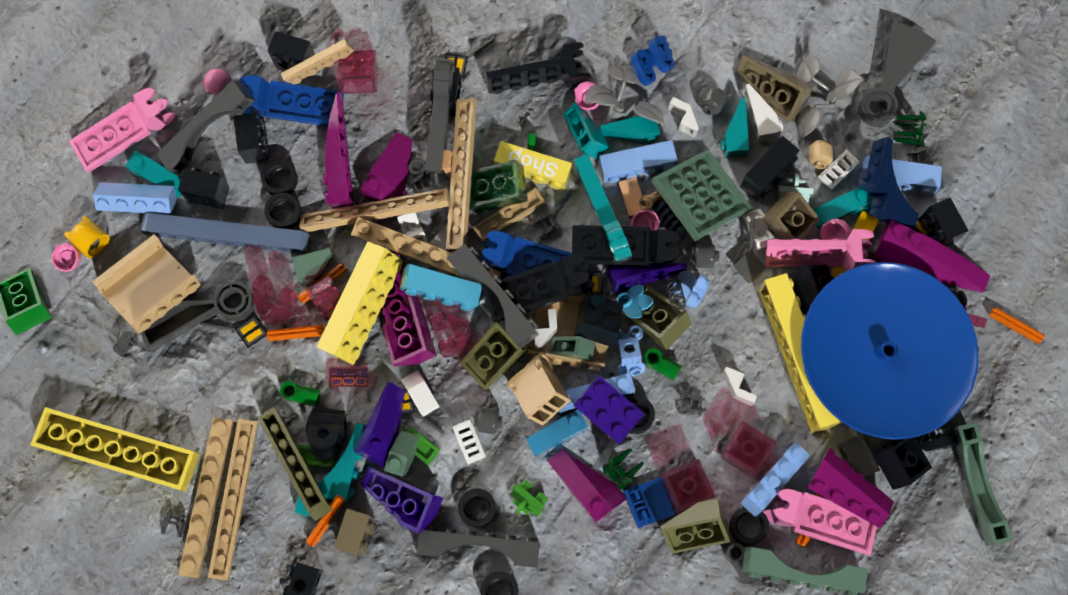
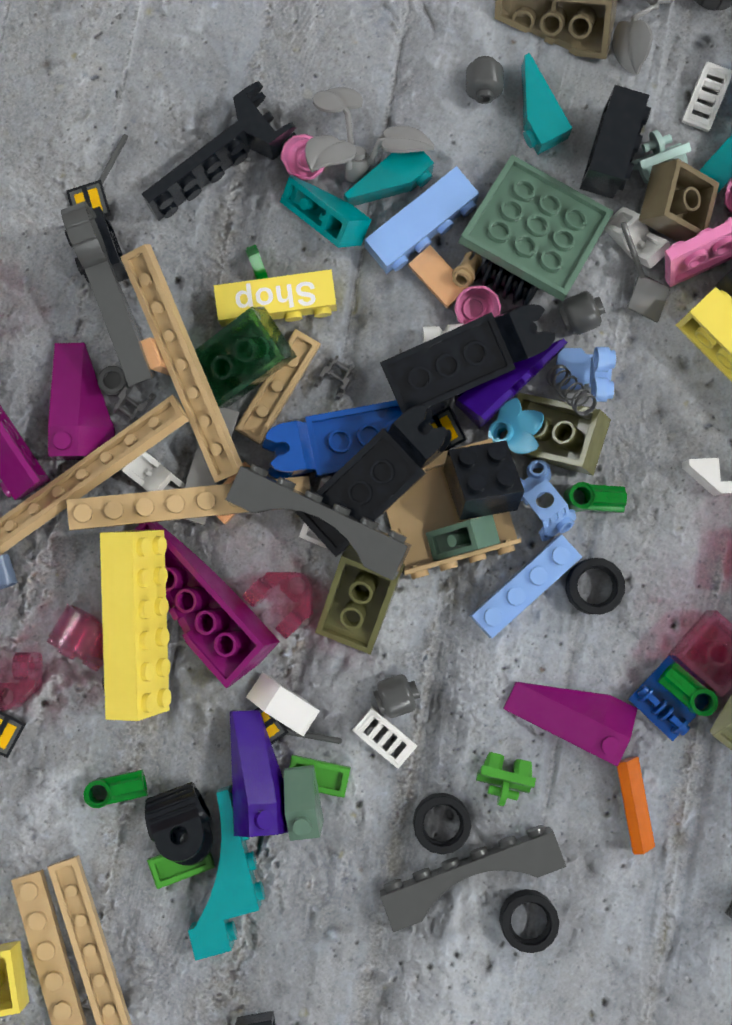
camera: 25 degrees left, 10 degrees up
olive brick [257,407,333,521] -> none
orange axle [267,325,324,341] -> none
sand green slope [293,248,334,285] -> none
orange axle [297,263,347,303] -> none
orange axle [306,495,345,547] -> none
clear pink tile [328,367,369,387] -> none
dark tan brick [334,509,376,557] -> none
dark purple wedge [361,467,443,534] -> none
medium azure brick [400,264,482,311] -> none
tan piece [506,352,571,426] -> none
dark azure slope [526,410,588,456] -> none
white slope [534,309,557,352] -> none
dark purple plate [573,375,644,444] -> none
teal piece [574,154,632,262] -> none
dark green piece [603,448,644,490] -> none
blue piece [630,36,675,86] -> none
white slope [668,97,699,138] -> none
dark grey piece [679,394,705,415] -> none
white slope [743,84,783,142] -> none
tan head [808,140,833,169] -> none
none -> orange tile [617,756,655,855]
none -> green piece [657,661,718,716]

